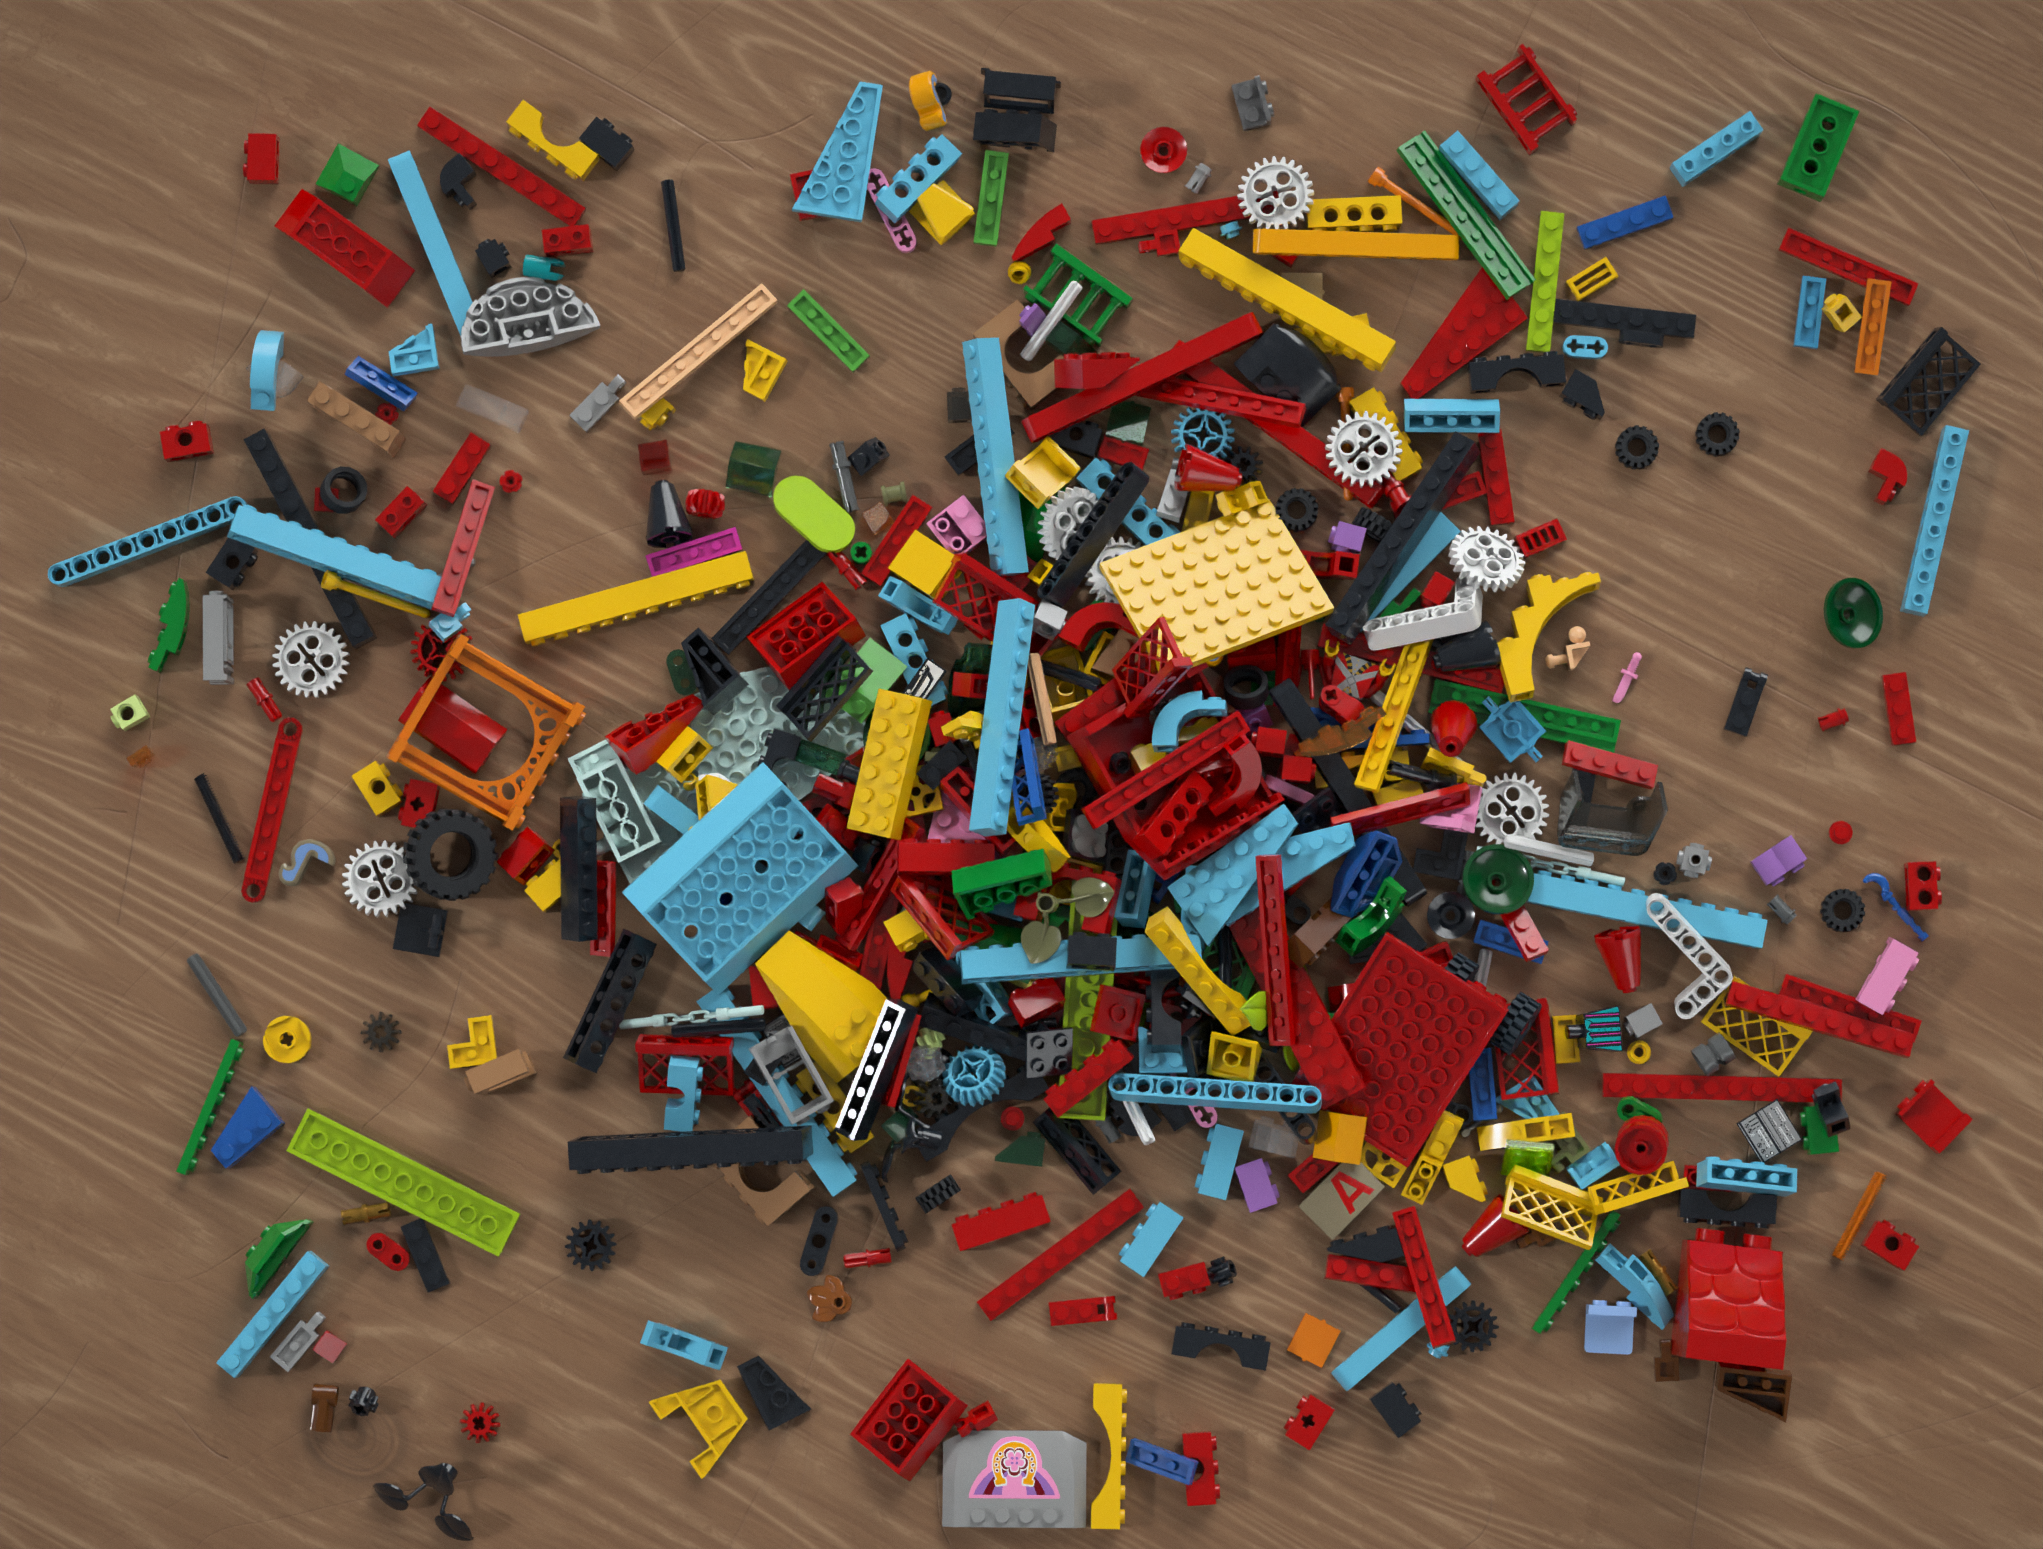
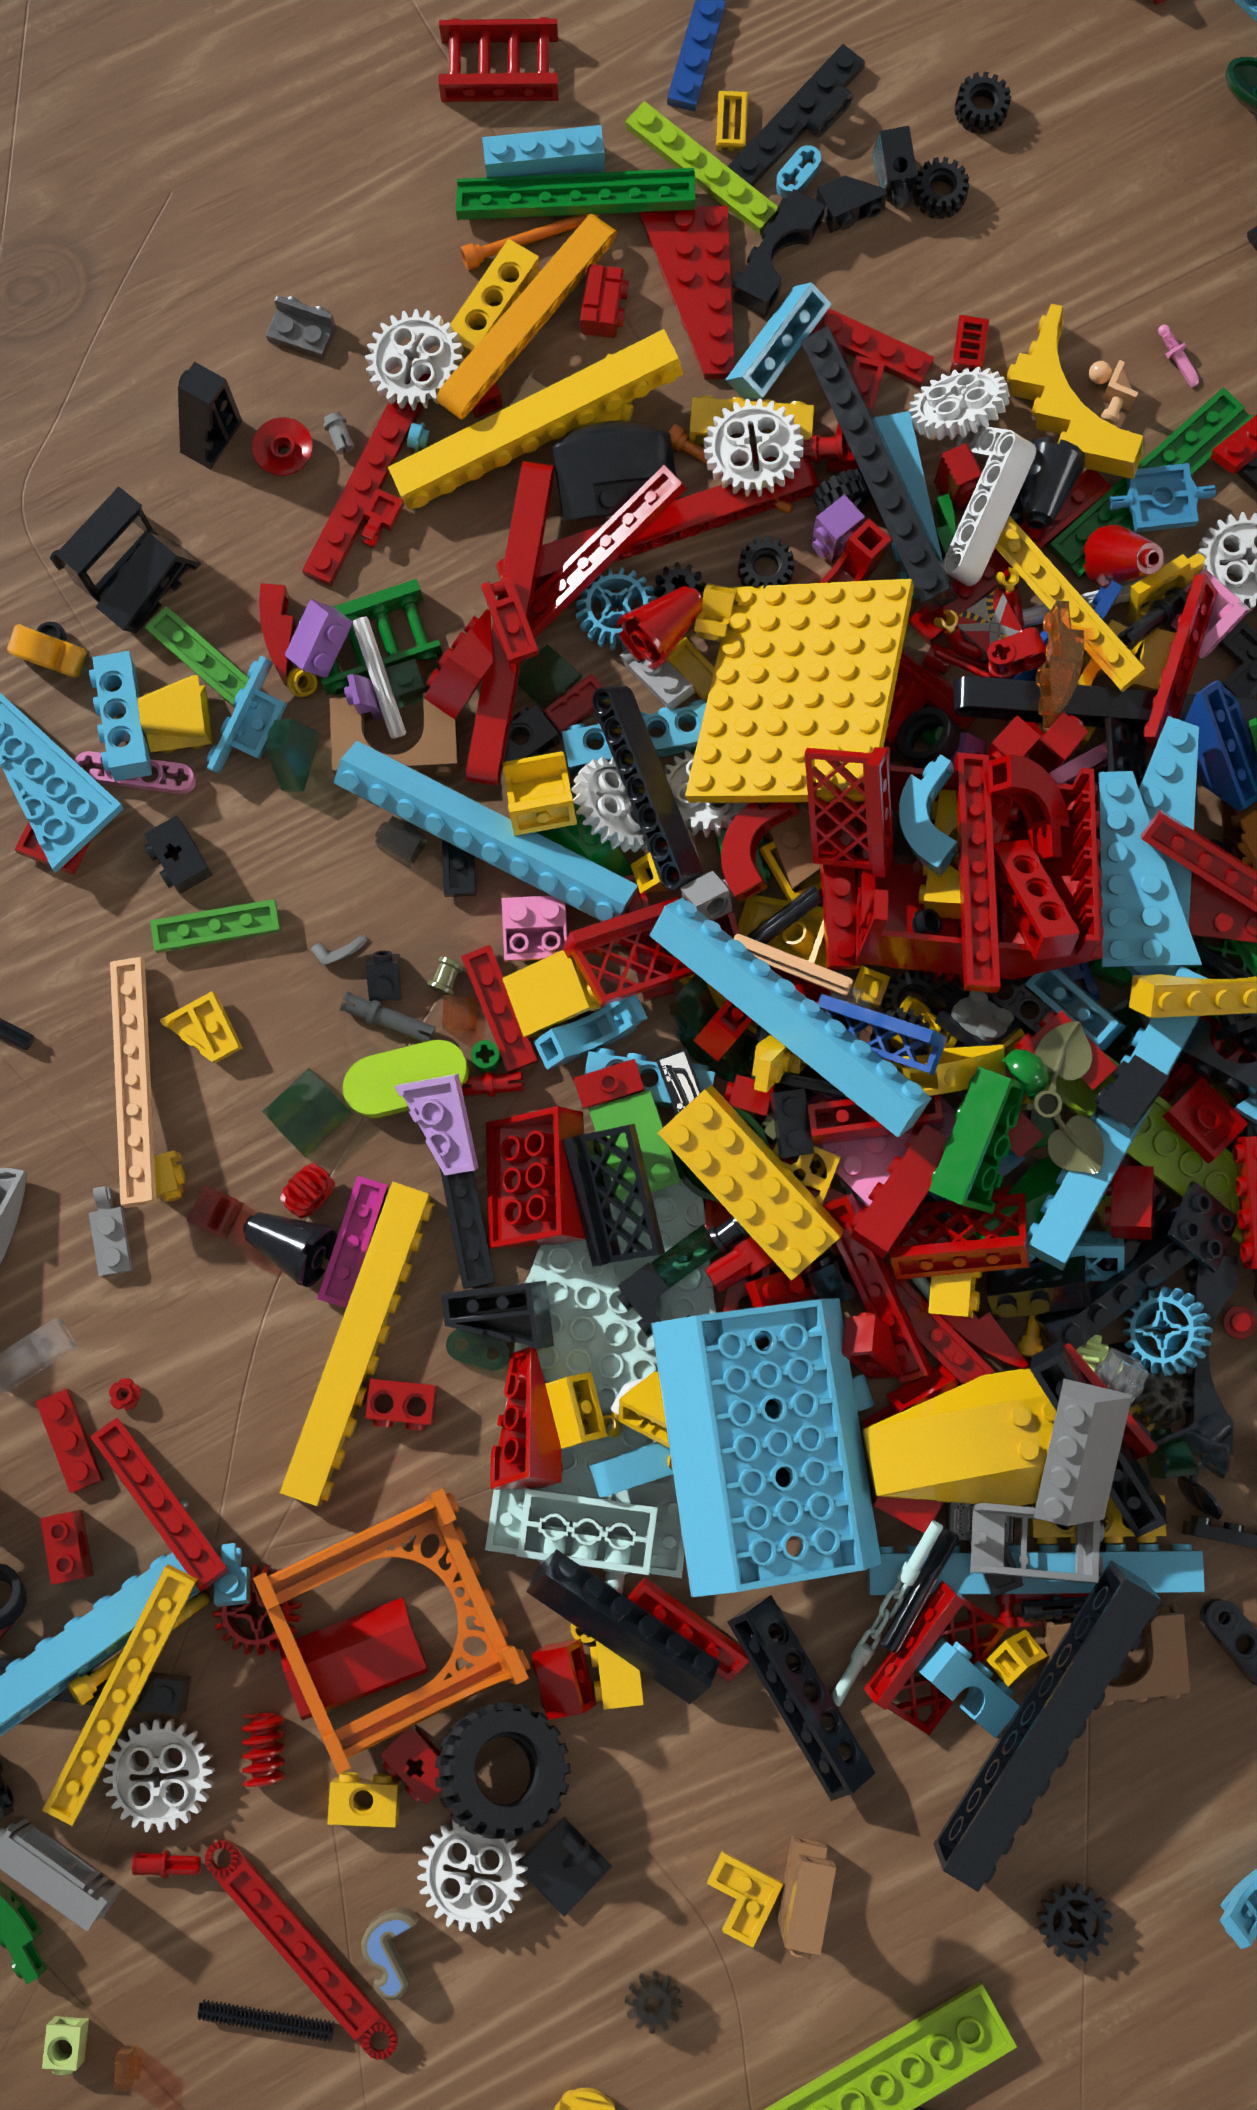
camera: 60 degrees left, 5 degrees down
none -> yellow plate [42,1564,198,1826]
none -> black brick [144,815,213,894]
none -> black wedge [178,361,243,470]
none -> medium azure bracket [207,655,287,774]
none -> red piece [242,1712,285,1787]
none -> clear green slope [265,719,321,792]
none -> medium lavender brick [285,599,353,678]
none -> light grey piece [310,935,367,965]
none -> red brick [365,1379,438,1431]
none -> lavender wing [394,1074,479,1175]
none -> red plate [480,574,539,665]
none -> red plate [573,1059,645,1110]
none -> red brick [580,264,629,338]
none -> black torso [872,126,917,208]
none -> yellow brick [986,1629,1048,1687]
none -> green hair [1002,1049,1049,1100]
none -> light grey slope [1034,1379,1132,1526]

